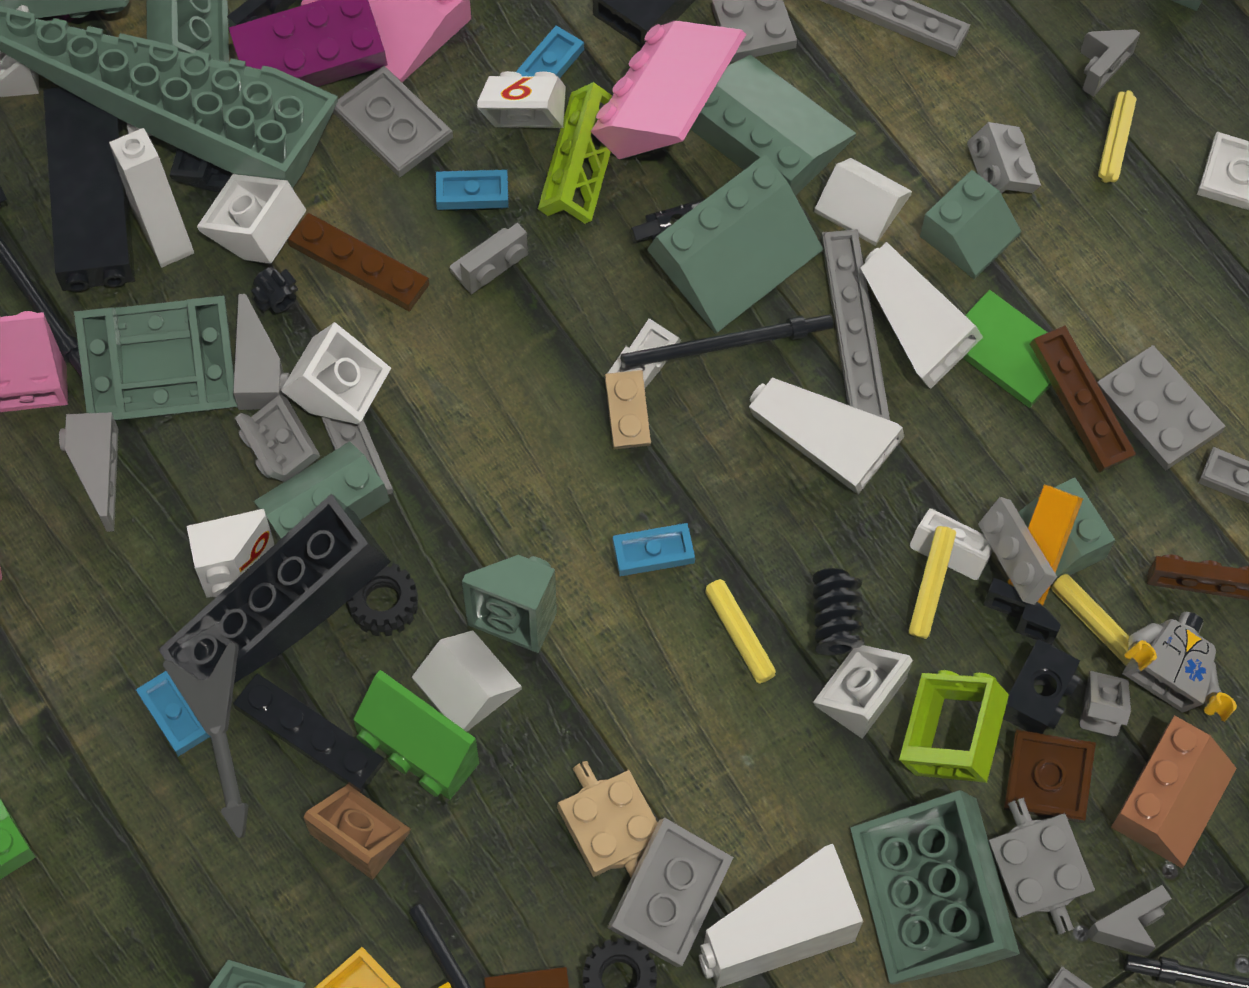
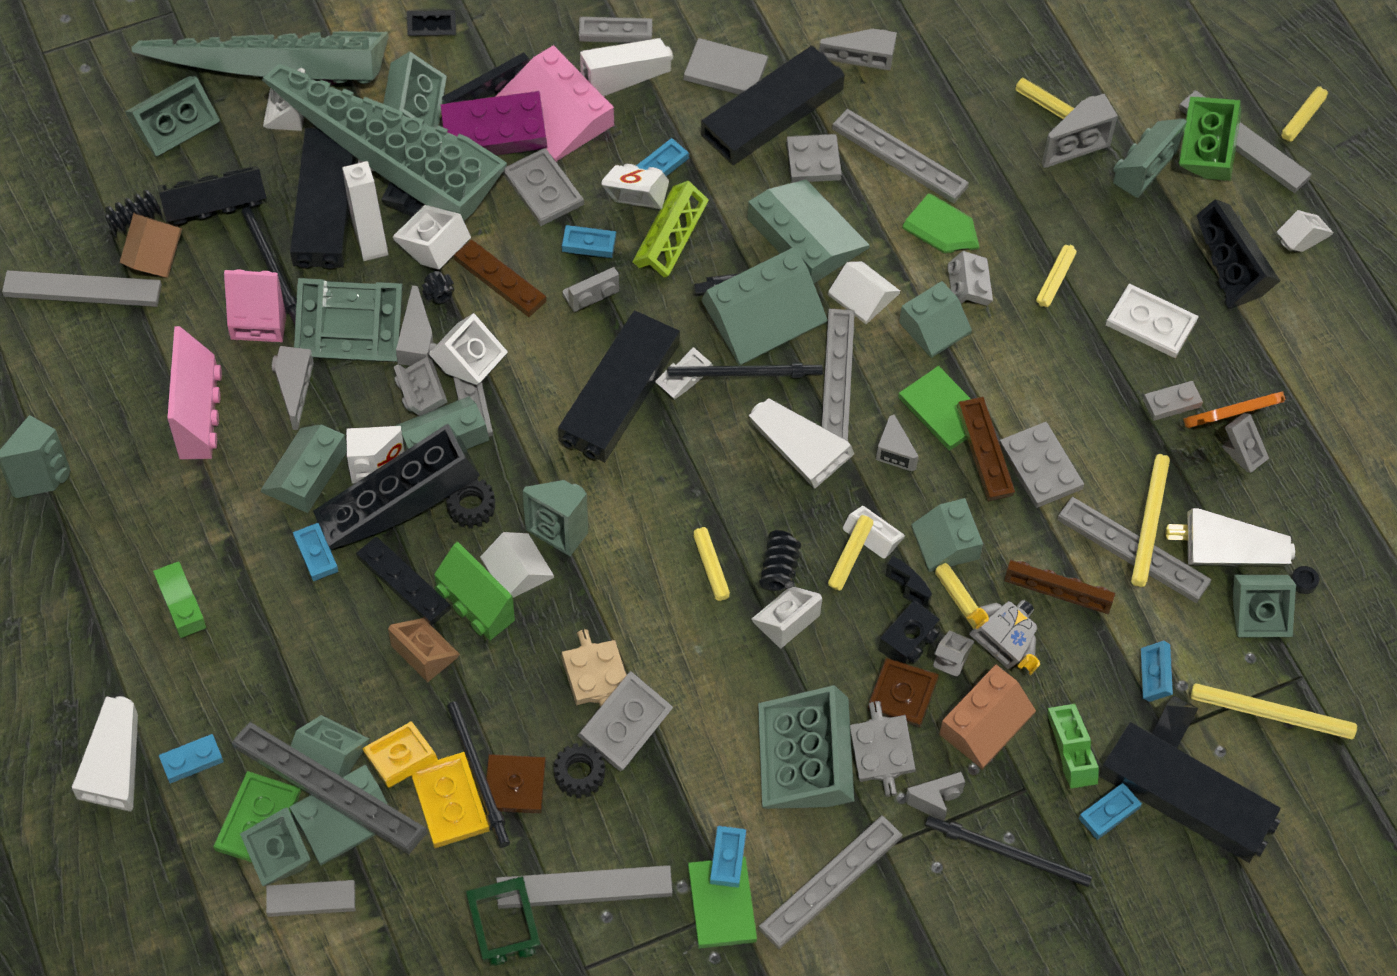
camera: 10 degrees right, 5 degrees down
dark grey piece [163,643,248,838] -> none
bright pink slope [591,21,747,159] -> none
tan plate [605,370,651,449] -> none
dark azure plate [612,523,695,576] -> none
white slope [699,844,863,988] -> none
white slope [860,242,983,389] -> none
lime window [899,670,1009,783] -> none
light grey plate [978,497,1057,605] -> none
light orange tile [1008,484,1083,606] -> none
light grey slope [1081,29,1140,97] -> none
none -> sand green slope [261,425,347,513]
none -> black brick [558,310,680,463]
none -> light grey slope [876,415,919,471]
none -> bright green tile [902,193,979,253]

